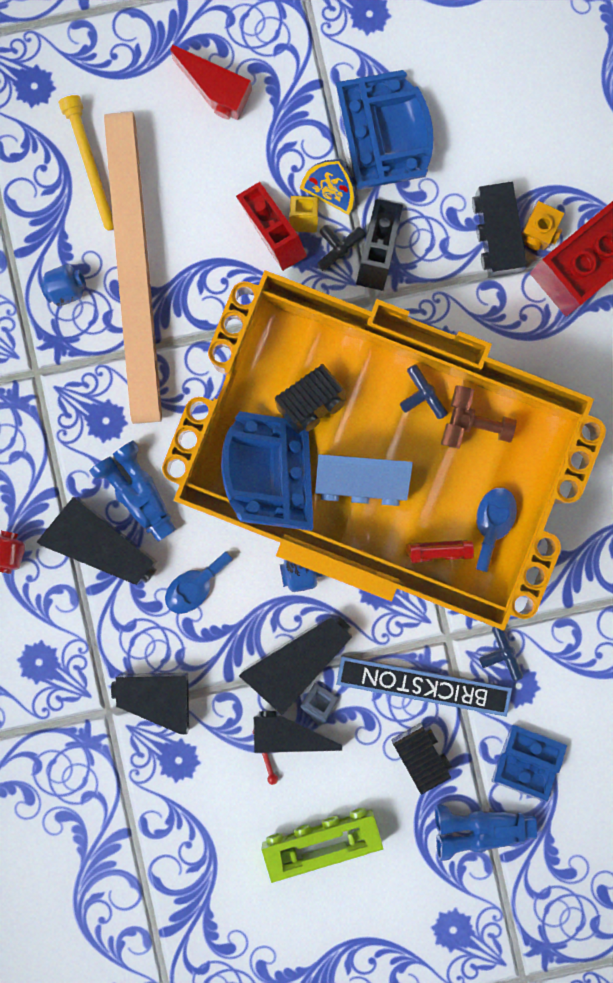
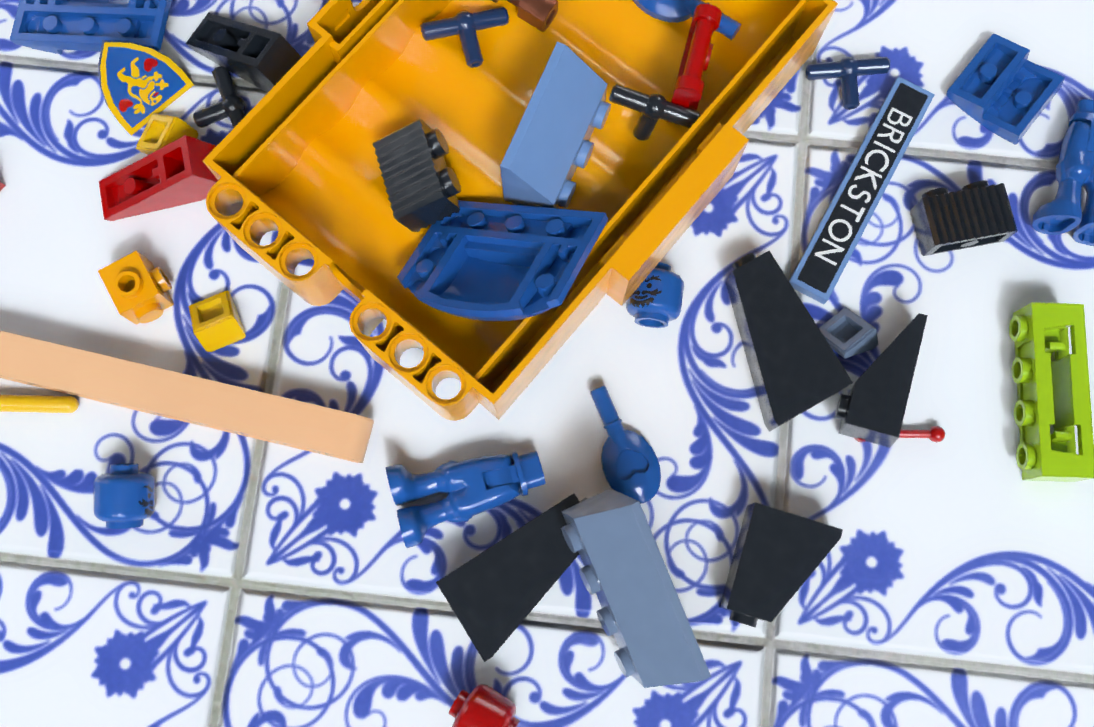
camera: 70 degrees left, 10 degrees down
none -> light orange brick [98,250,174,325]
none -> yellow slope [188,290,246,352]
none -> sand blue slope [561,488,711,688]
none -> black piece [609,84,701,141]

